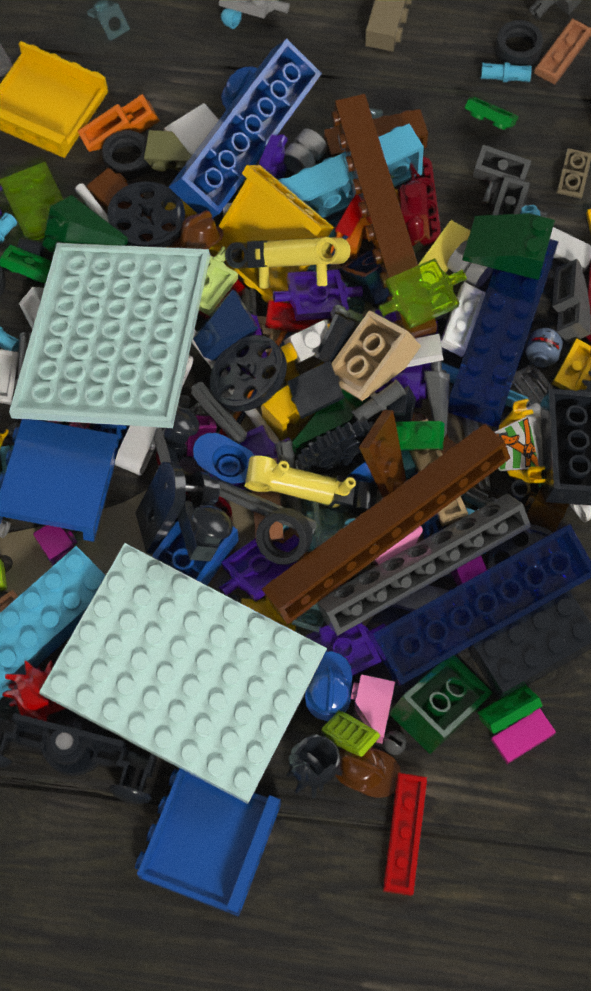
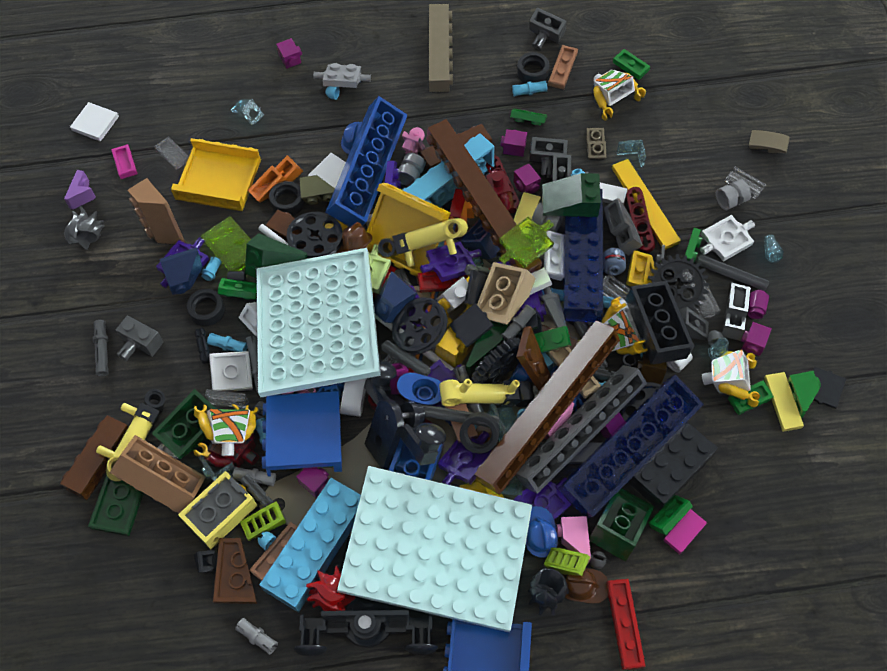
camera: 15 degrees left, 5 degrees down
none -> bright pink hips [402,127,425,155]
none -> magenta brick [500,129,527,157]
none -> magenta brick [513,164,541,194]

